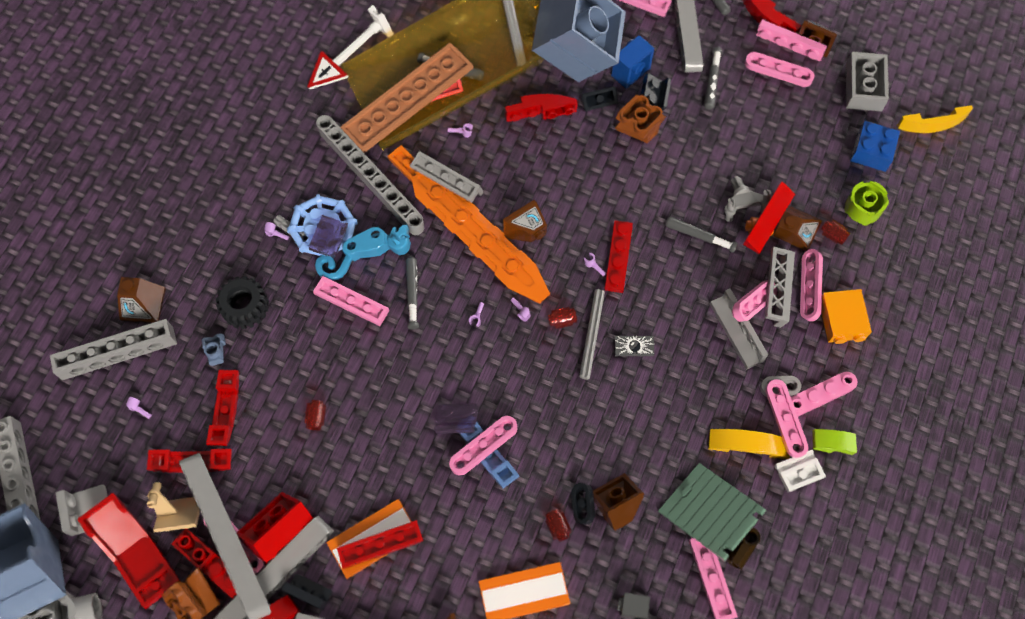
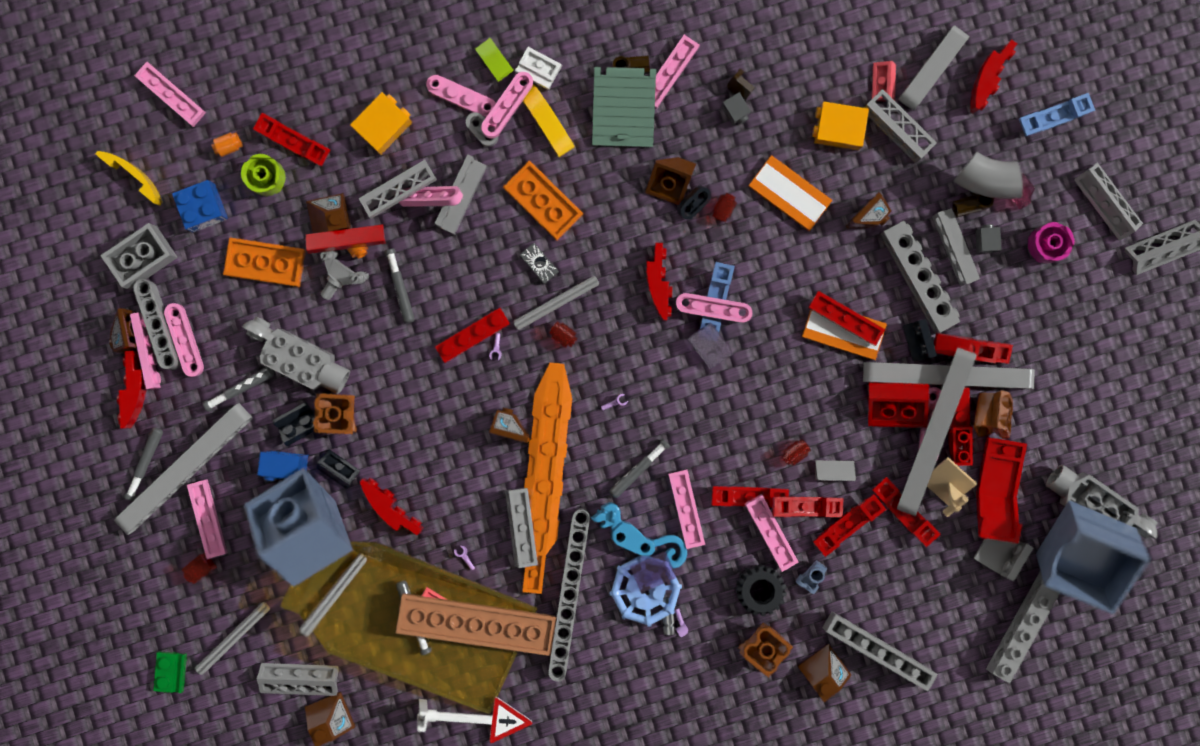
camera: 125 degrees left, 20 degrees up
lavender hand [126,397,152,419] -> none
lavender hand [511,298,531,322] -> none
bright pink plate [800,249,823,321] -> none
clear red brick [821,219,850,245] -> none
none -> light grey beam [133,279,181,370]
none -> bright pink plate [134,62,206,127]
none -> orange brick [211,132,242,157]
none -> orange tile [223,237,306,287]
none -> light grey brick [242,316,350,394]
none -> red slope [253,113,331,167]
none -> orange tile [503,160,583,241]
none -> red slope [646,243,672,321]
none -> red slope [712,486,789,508]
none -> dark orange piece [737,622,793,677]
none -> bright pink plate [745,495,798,572]
none -> red slope [772,496,843,517]
none -> light grey slope [815,460,856,481]

